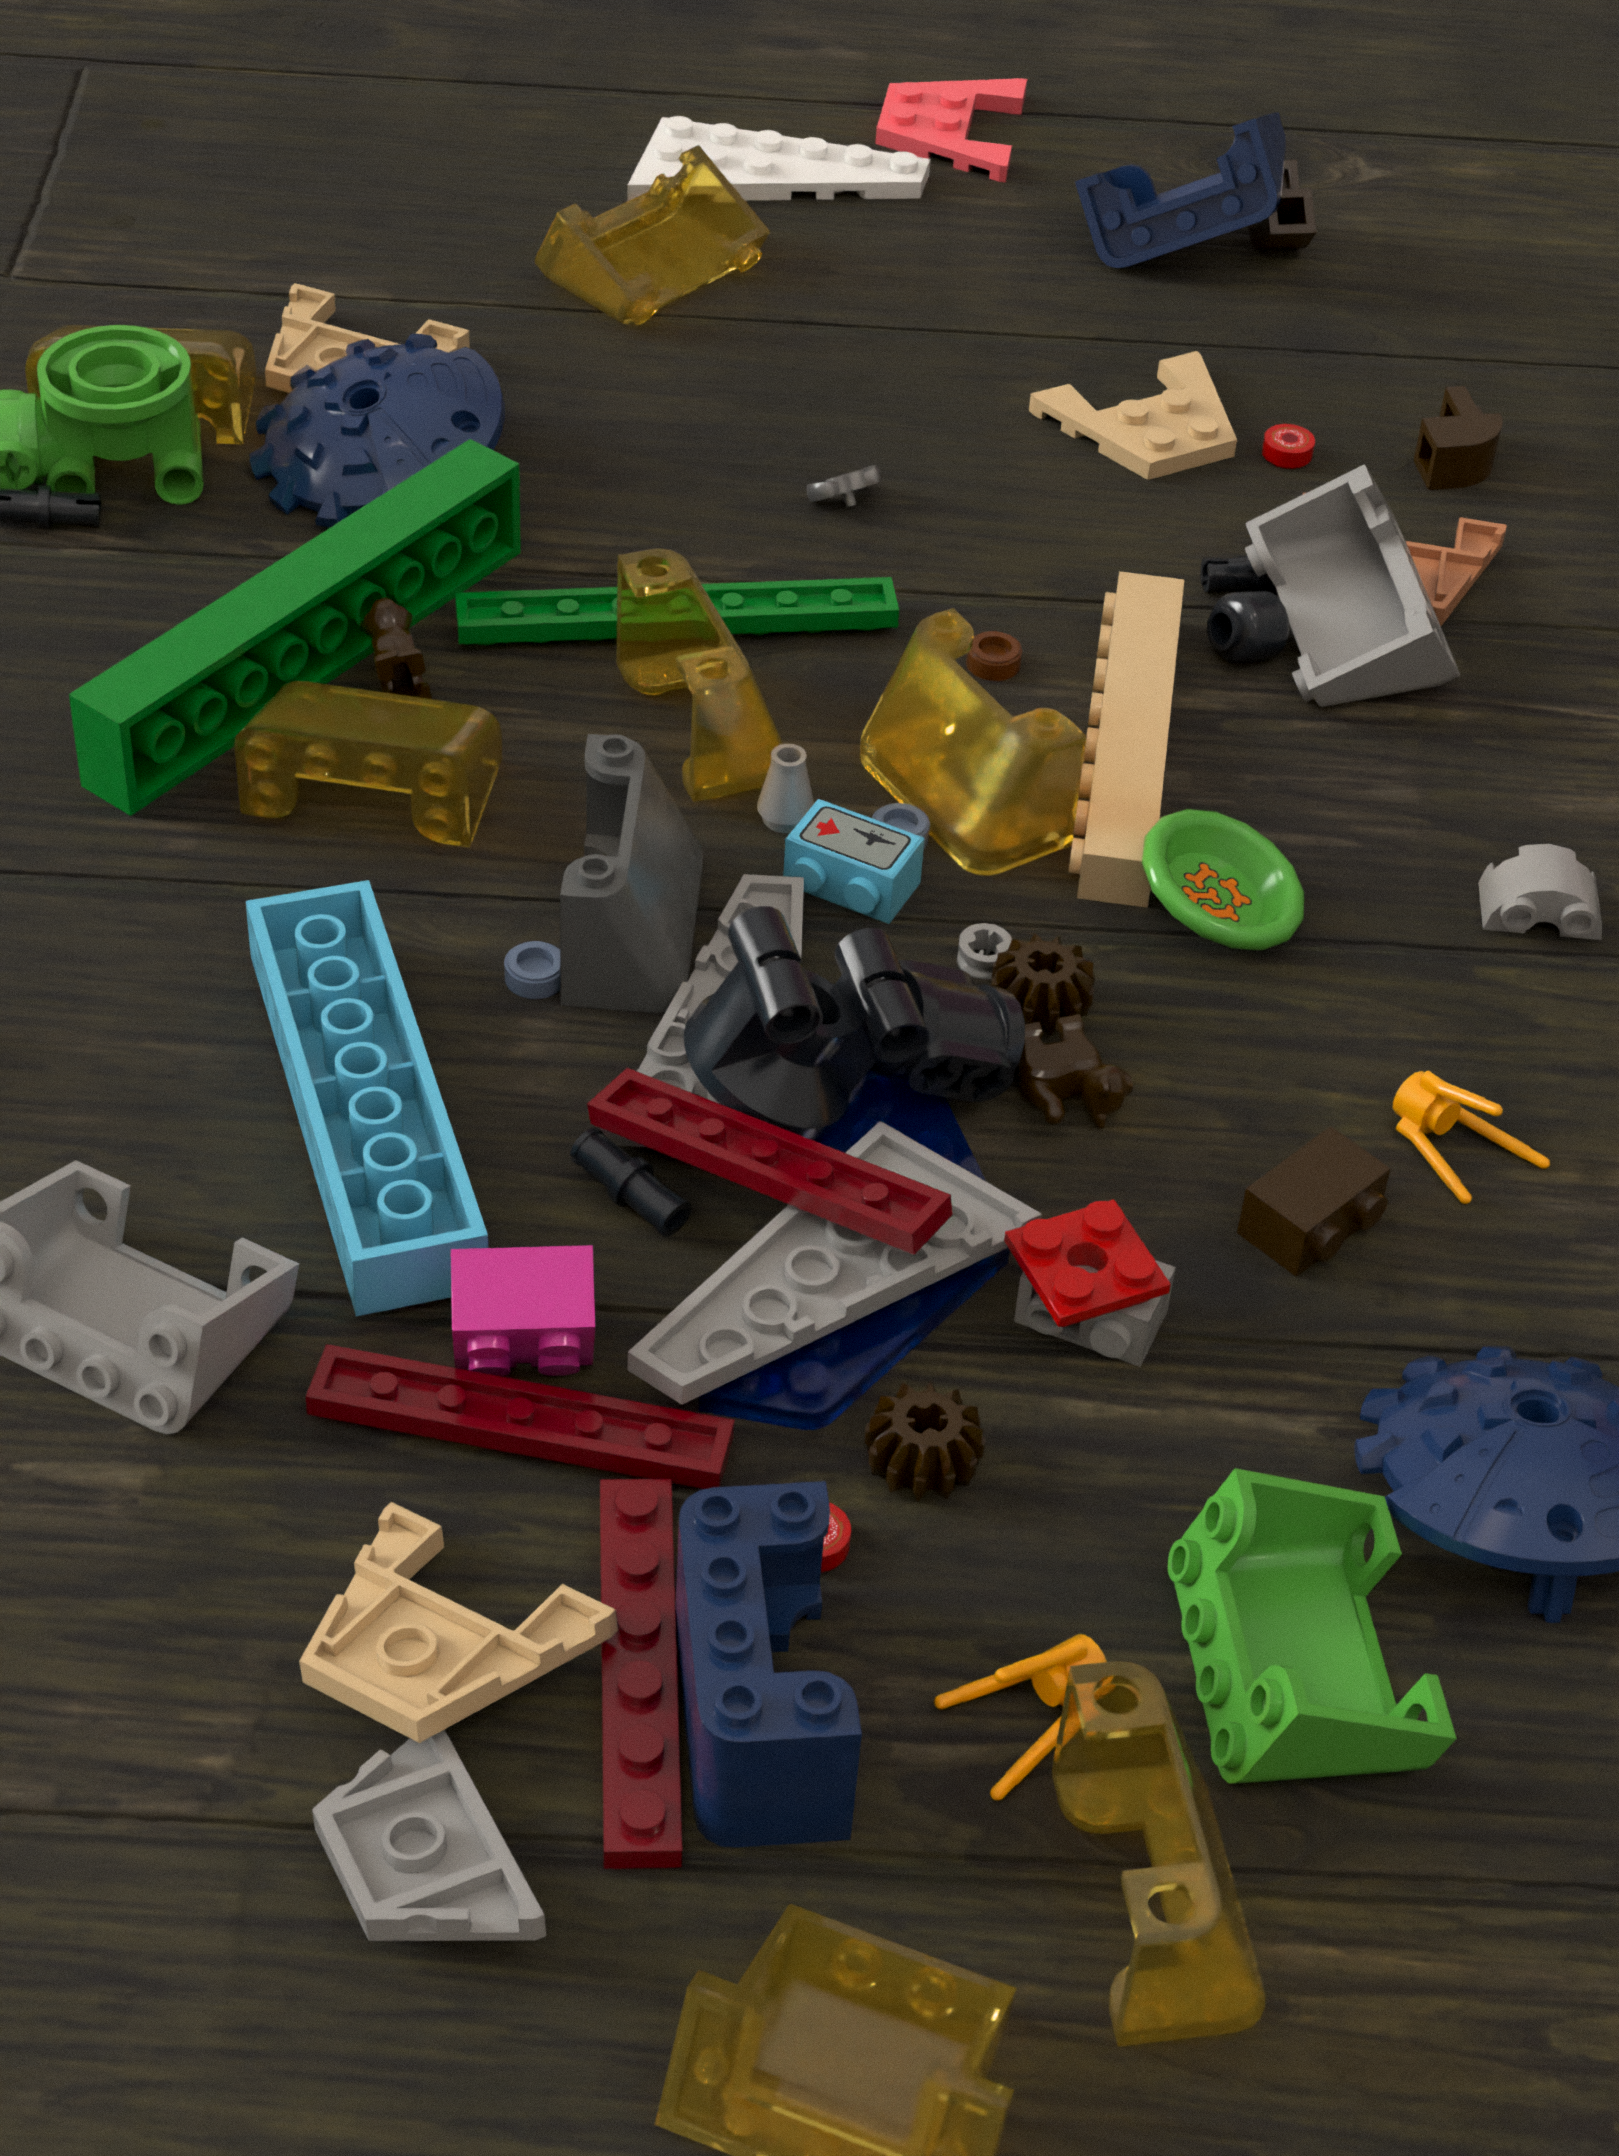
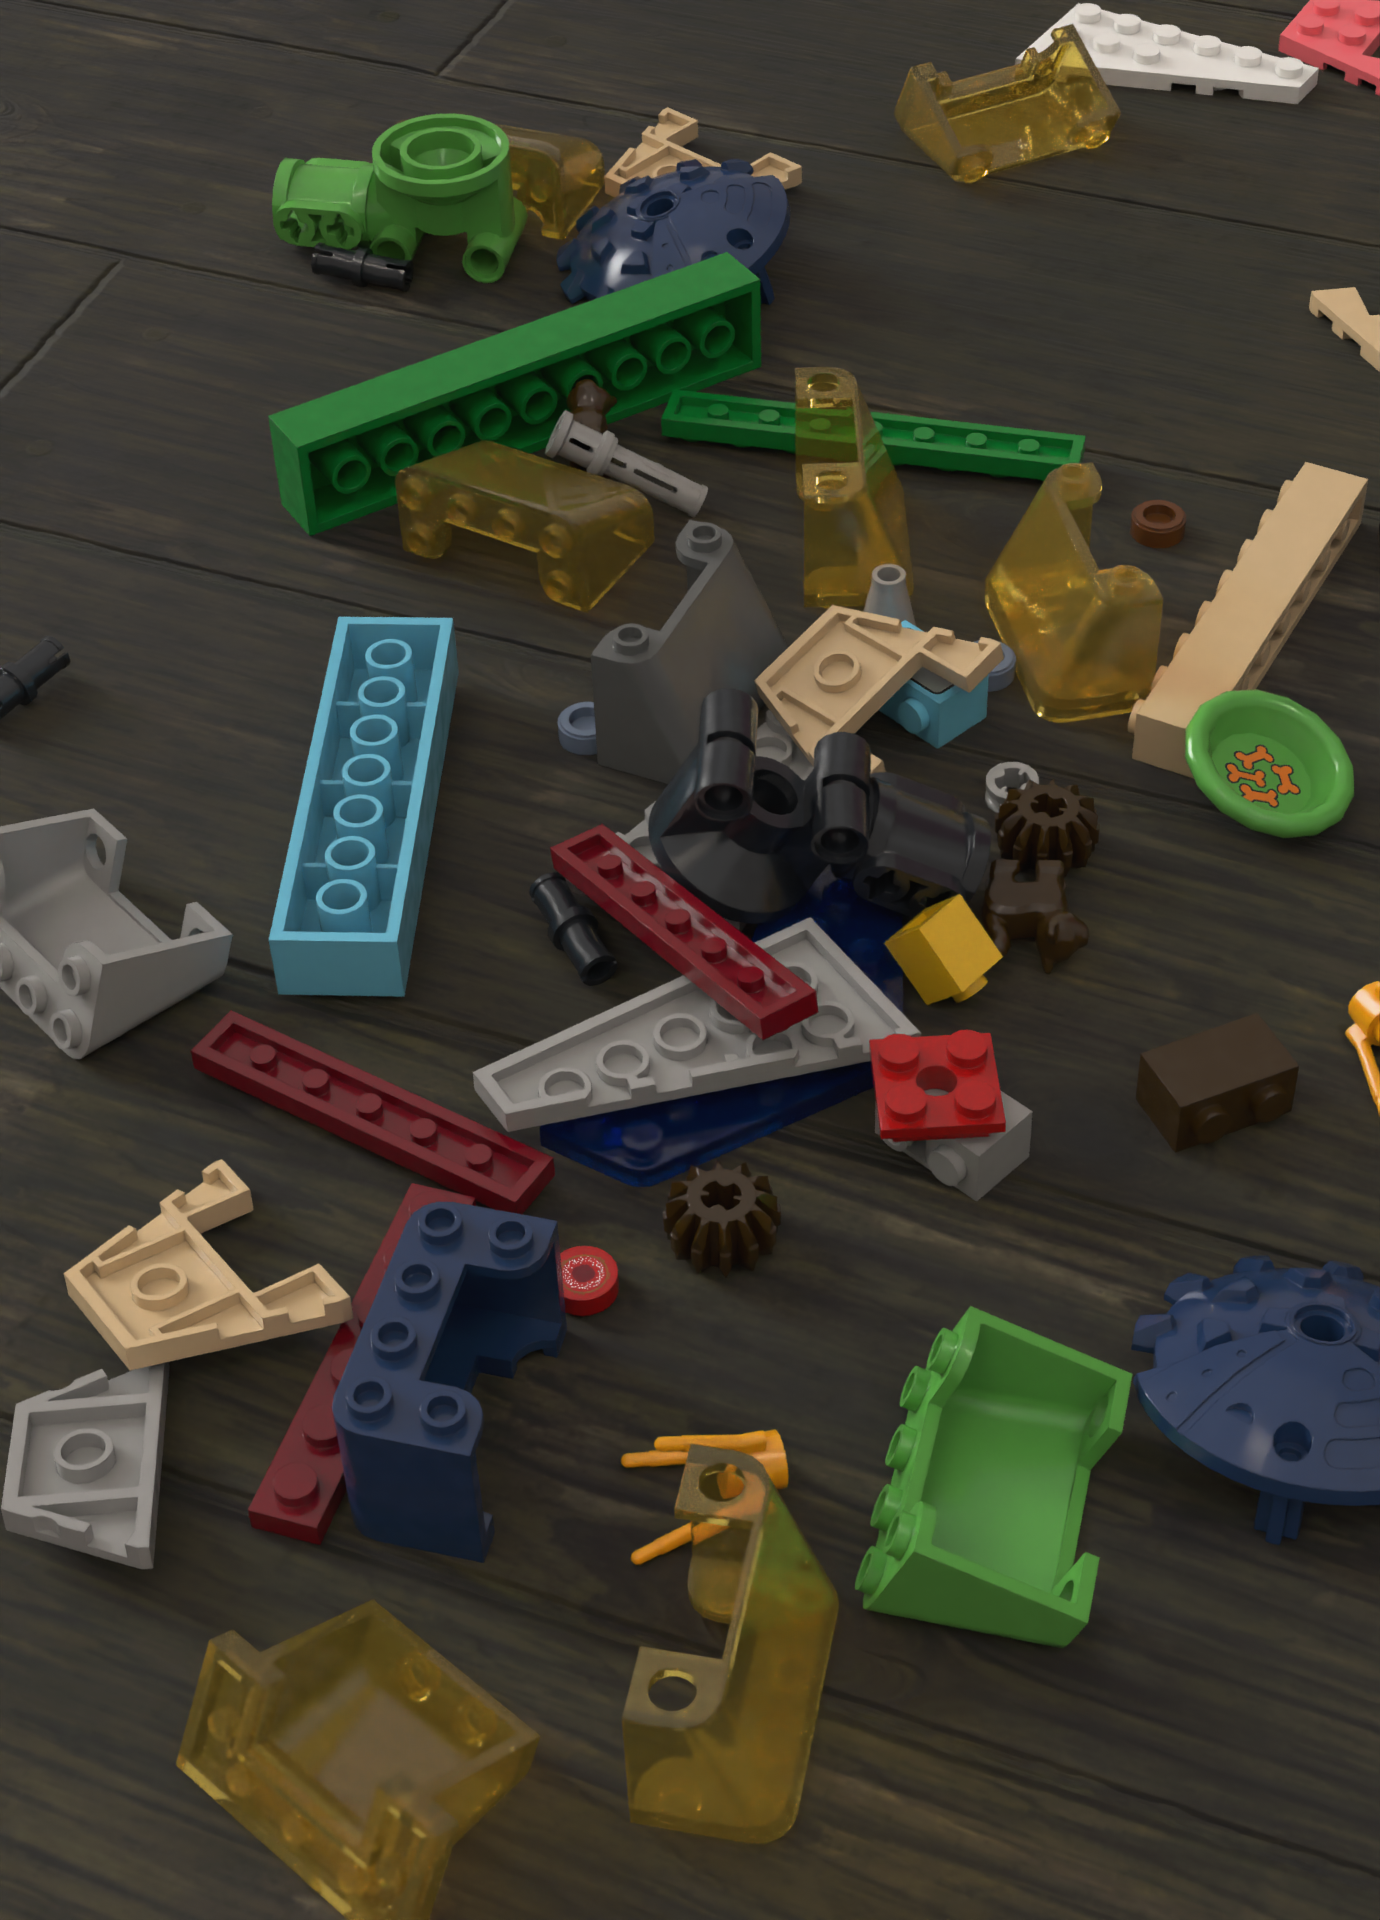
camera: 25 degrees right, 0 degrees up
dark pink piece [451,1245,595,1376] -> none
flat silver piece [807,465,881,507] -> none
none -> light grey pin [545,410,708,518]
none -> tan wing [754,605,1004,774]
none -> yellow brick [884,894,1003,1005]

